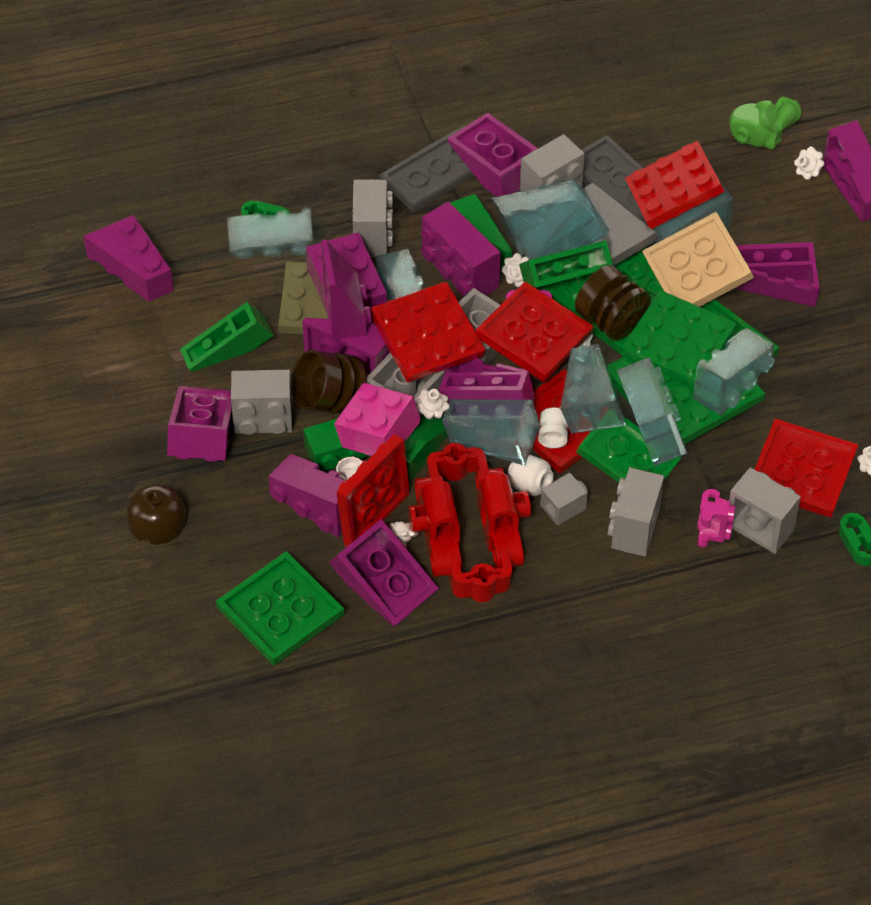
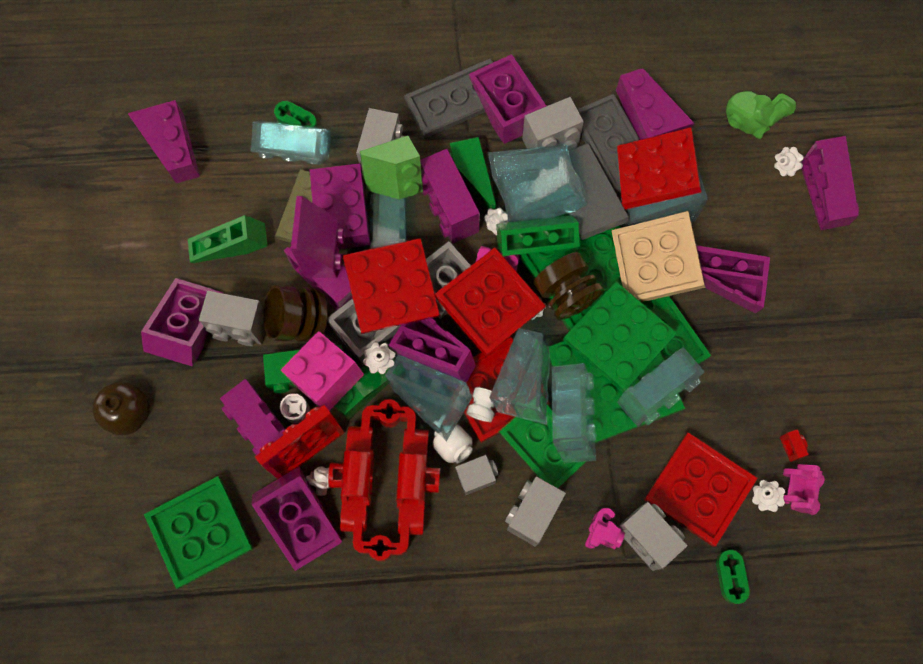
camera: 15 degrees right, 20 degrees up
none -> bright green slope [360,136,423,200]
none -> magenta wedge [616,68,694,140]

